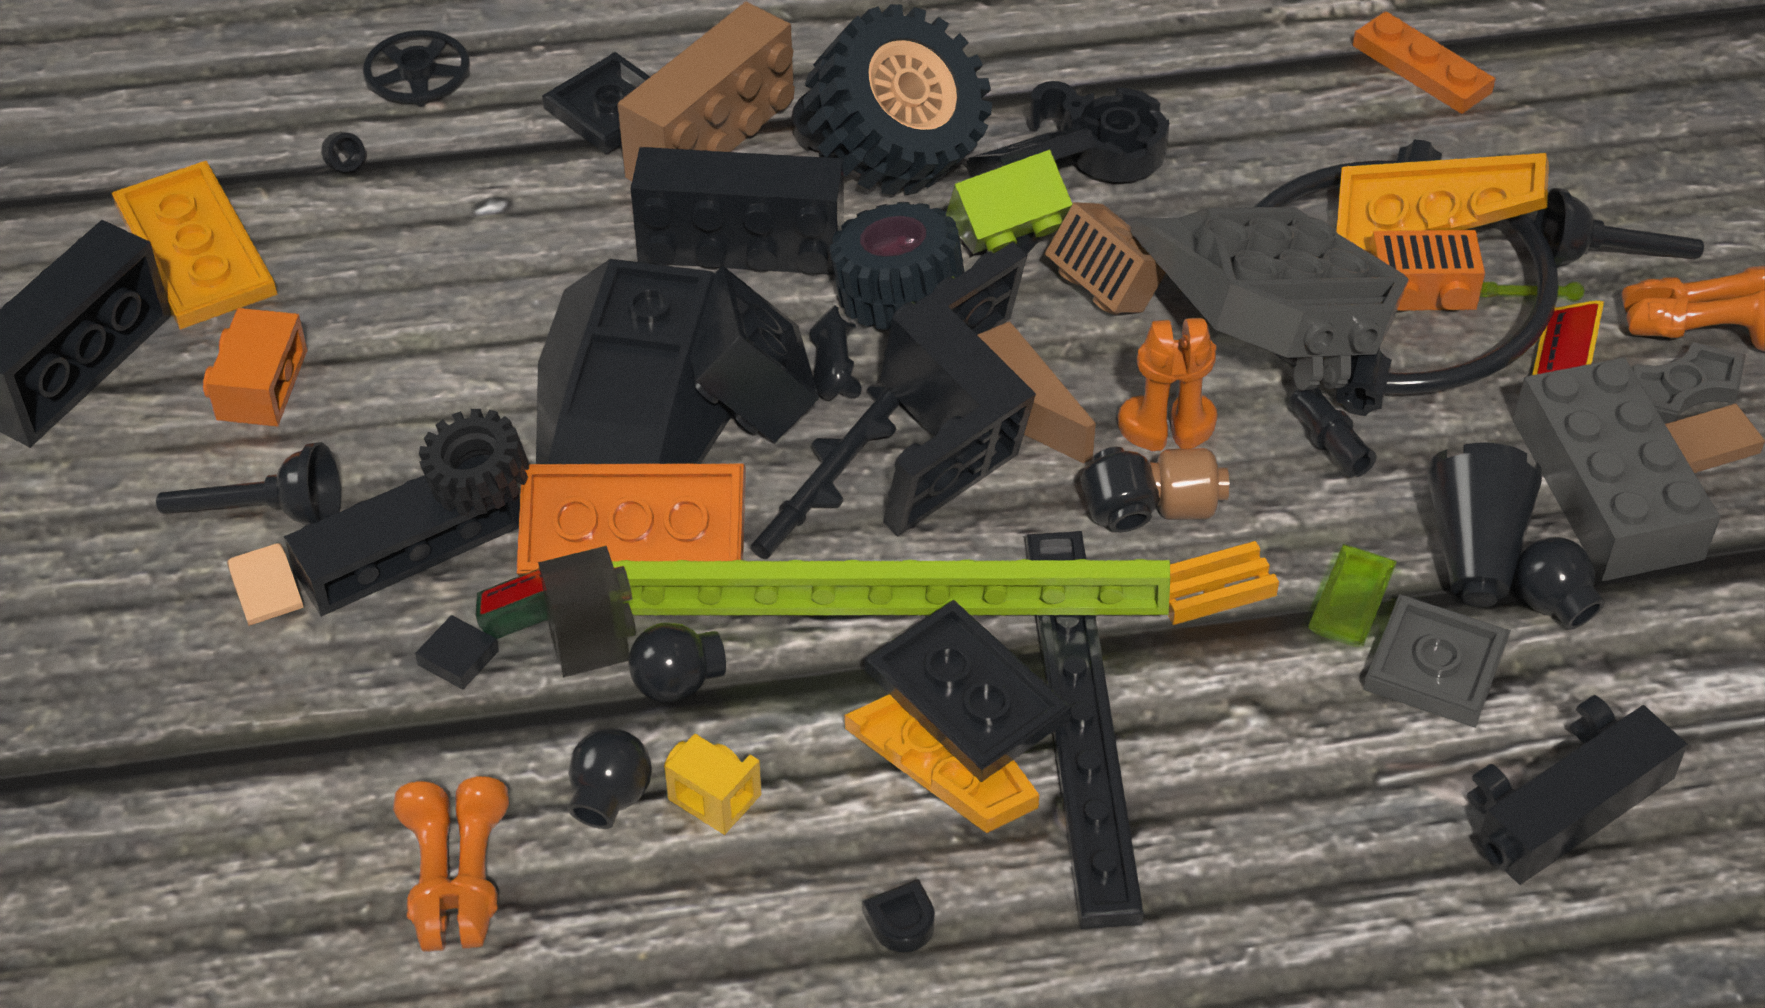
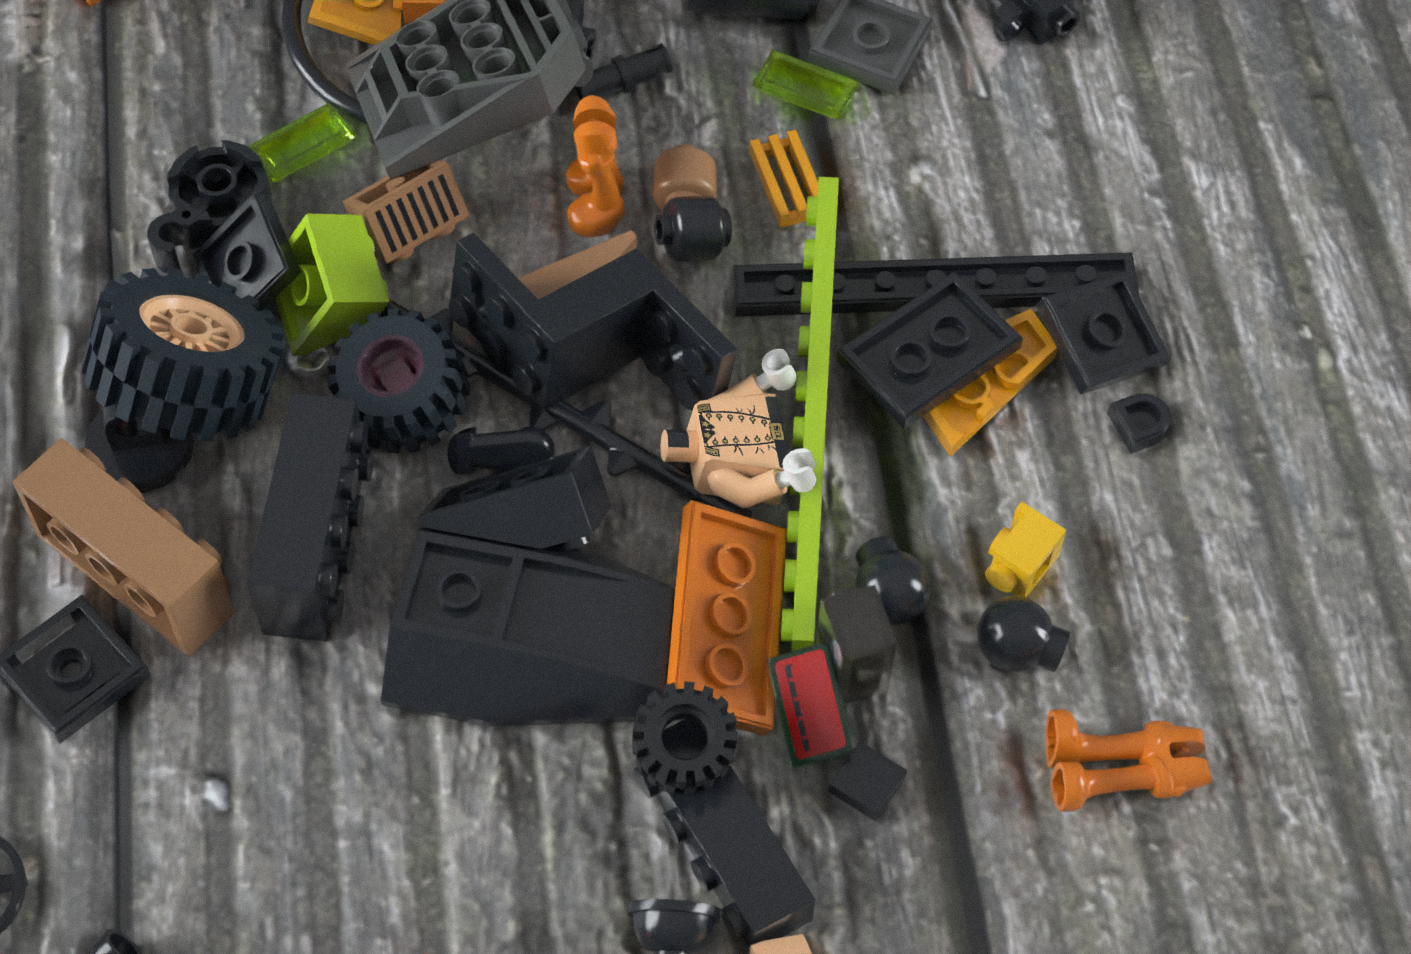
camera: 90 degrees left, 10 degrees up
none -> clear neon green tile [248,103,355,183]
none -> light nougat torso [661,349,816,508]
none -> black tile [1036,271,1171,395]

